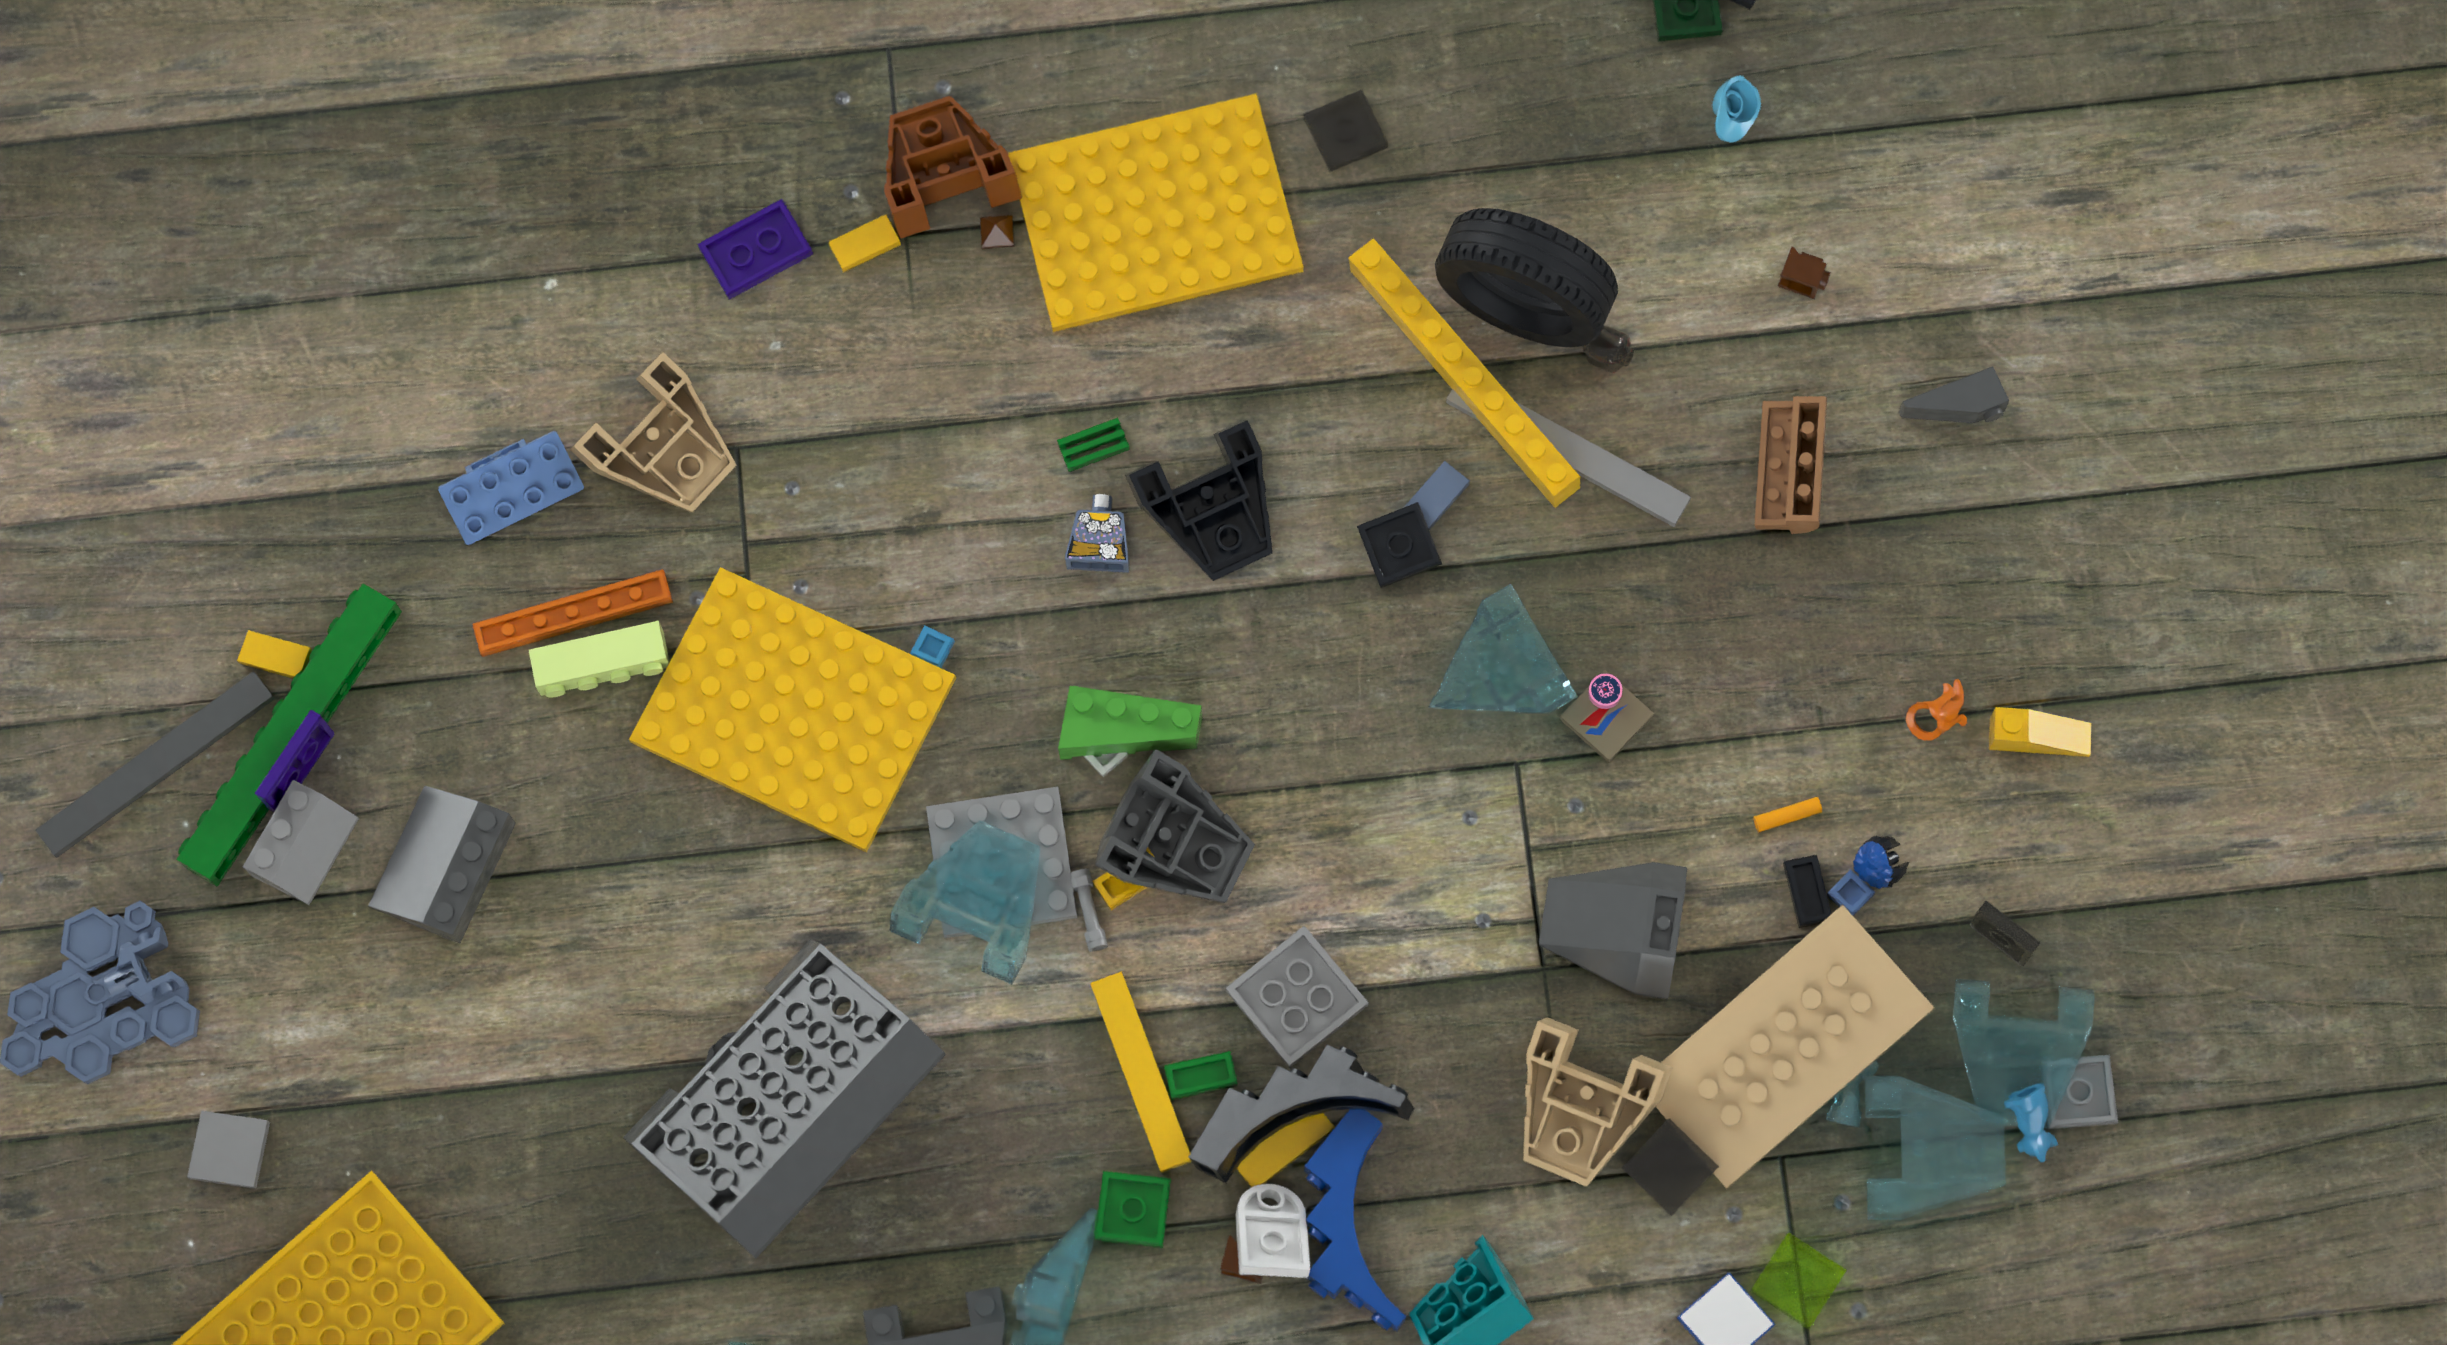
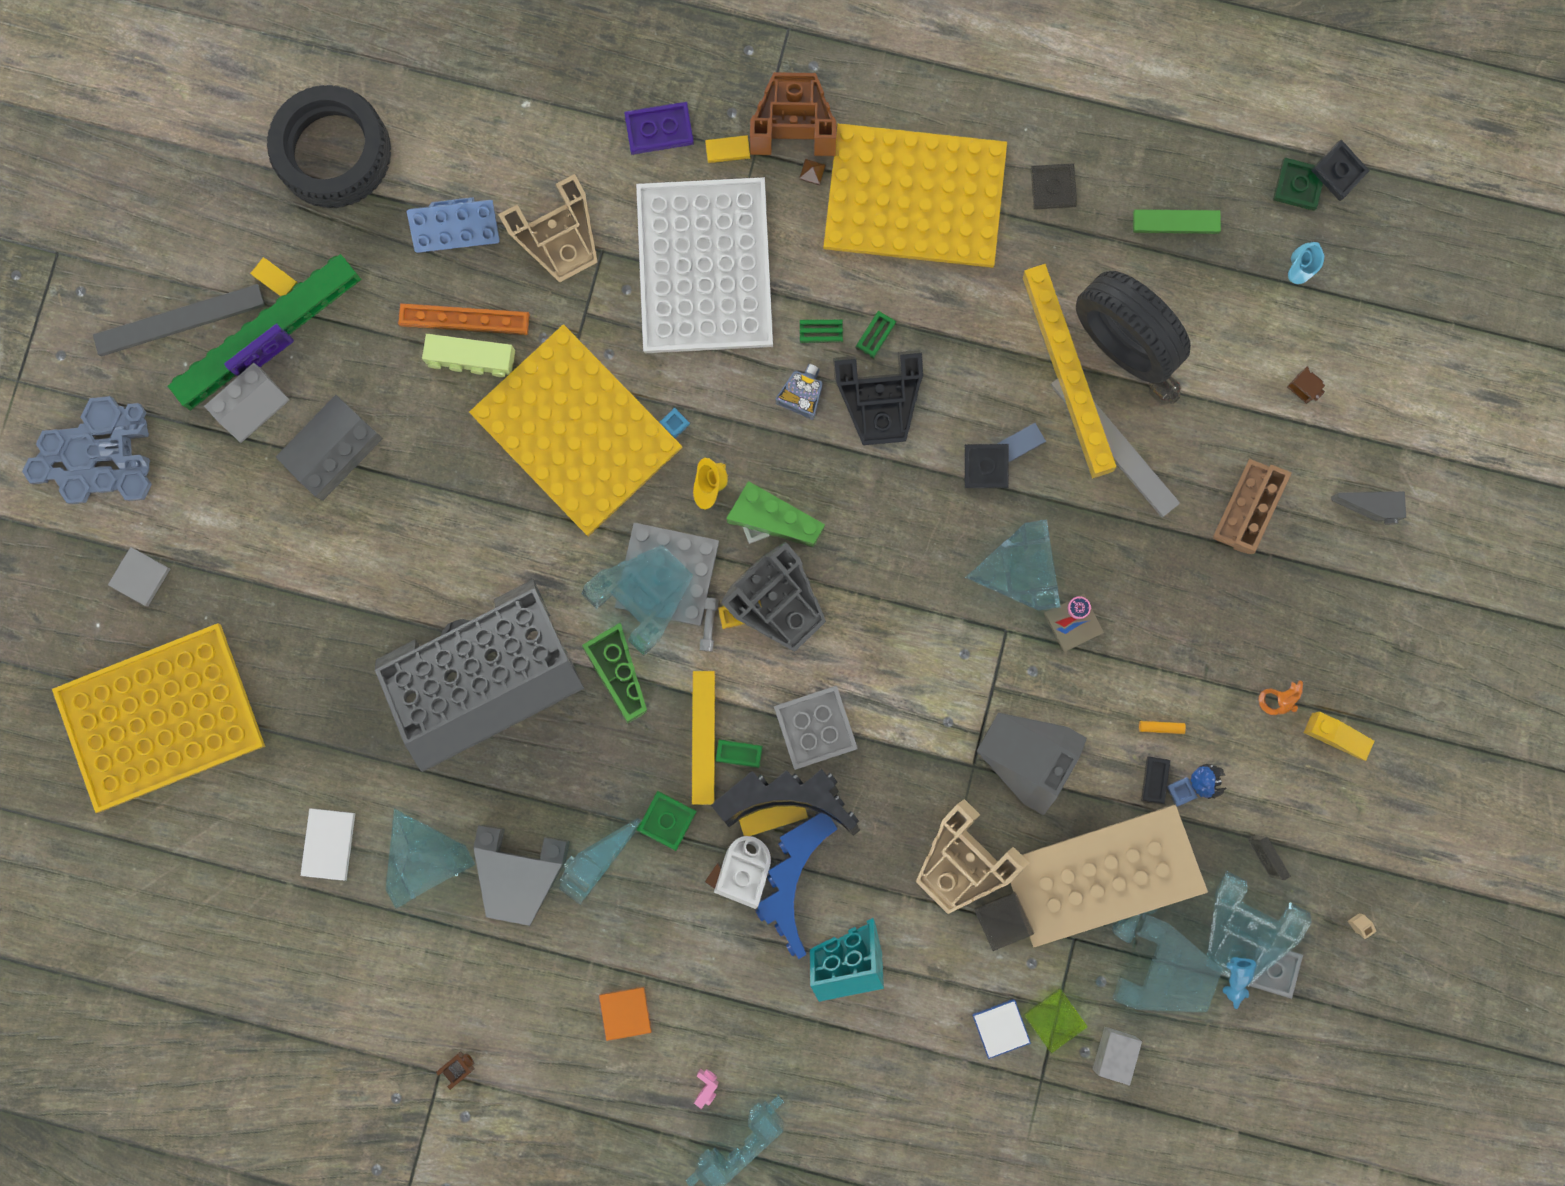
camera: 20 degrees right, 10 degrees up
none -> black tyre [267,85,391,208]
none -> bright green wedge [582,623,647,724]
none -> white plate [636,177,773,353]
none -> yellow piece [693,458,728,510]
none -> green tile [855,311,897,359]
none -> flat silver piece [1093,1027,1142,1085]
none -> bright green tile [1133,209,1221,234]
none -> tan piece [1348,913,1376,939]

